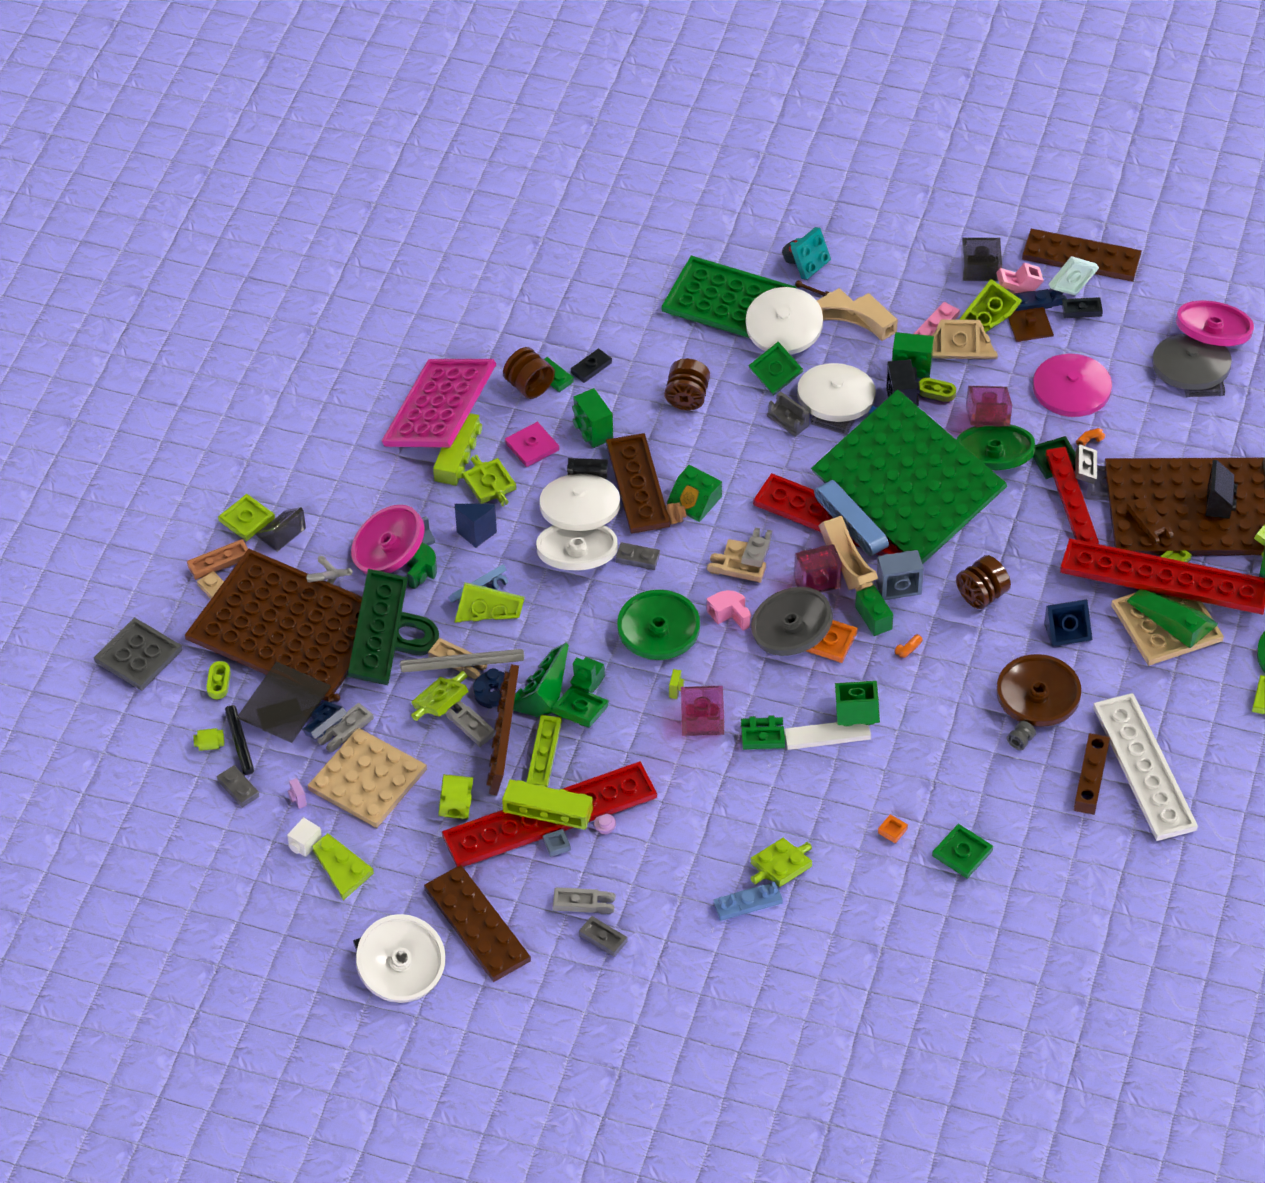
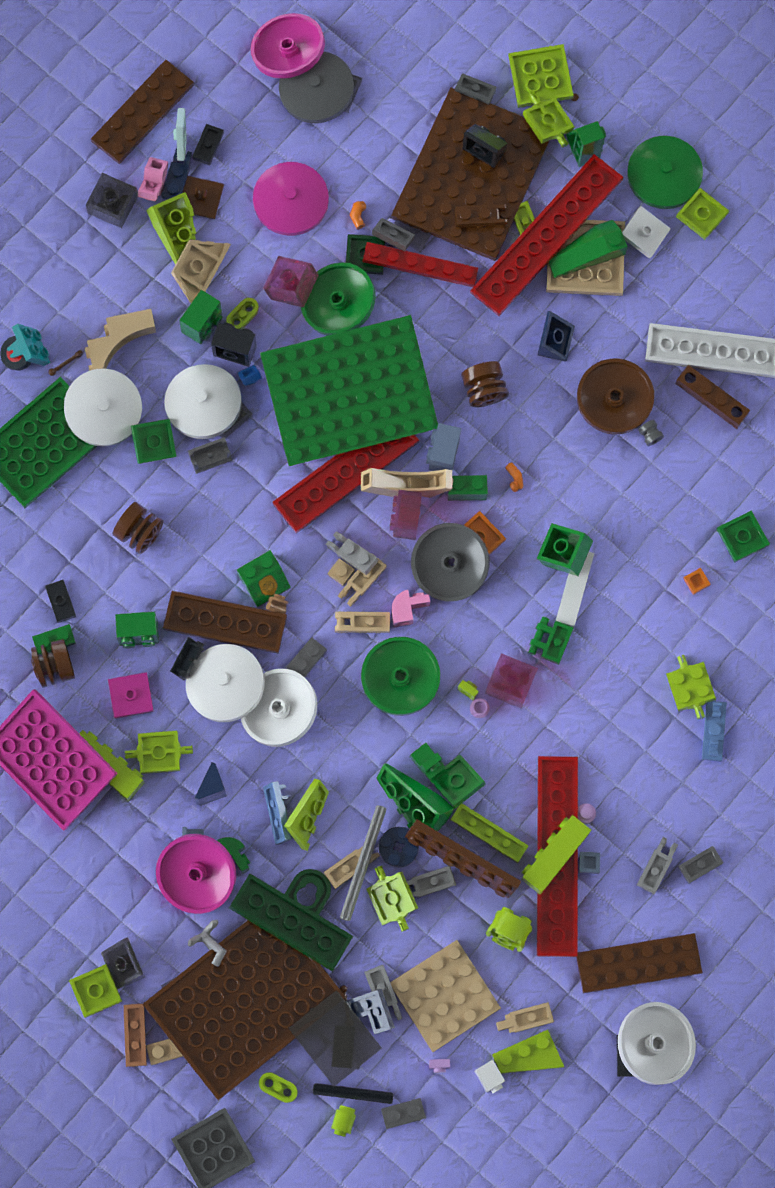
camera: 70 degrees left, 25 degrees up
medium blue beam [814,480,889,556] -> none
bright pink plate [914,302,960,336] -> none
none -> tan plate [335,612,390,633]
none -> lavender plate [470,698,490,718]
none -> tan hinge [496,1002,554,1033]
none -> white plate [622,206,671,259]

